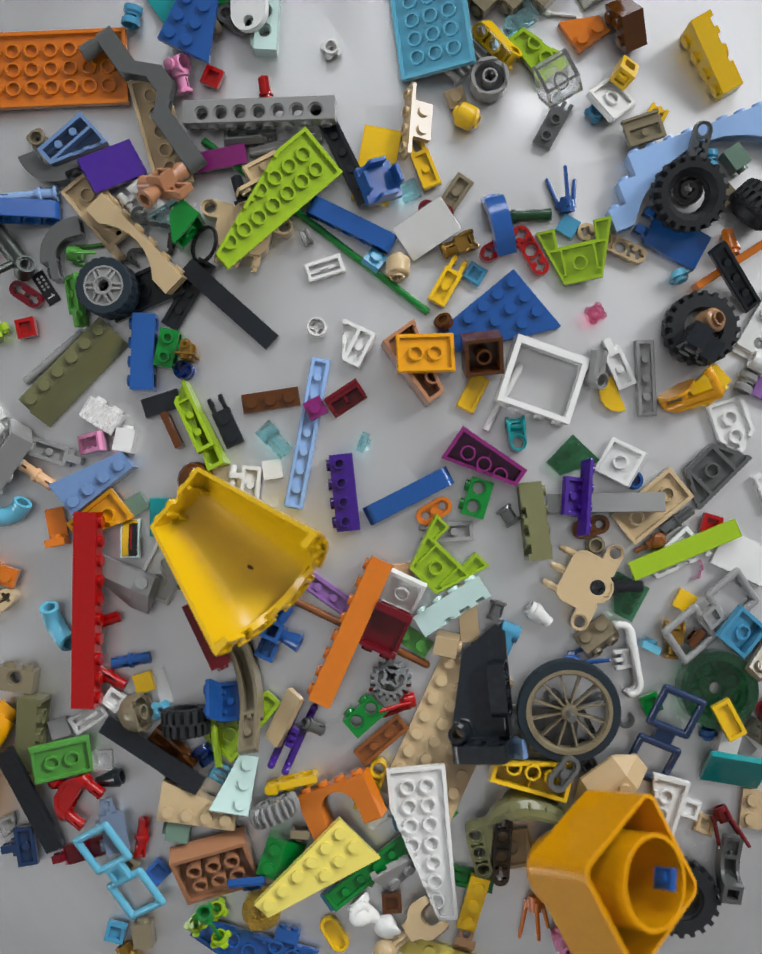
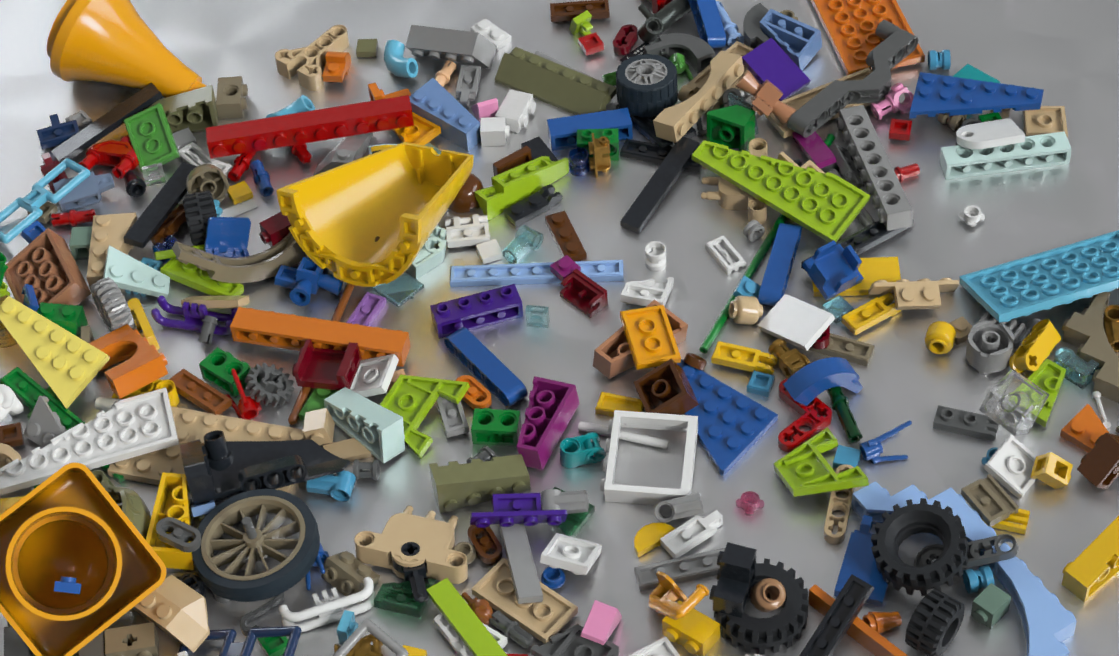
camera: 85 degrees right, 40 degrees down
white cone [524,600,553,627] -> none
medium azure plate [670,267,690,285] -> none
none -> light grey piece [541,489,589,514]
none -> bright pink slope [581,600,622,645]

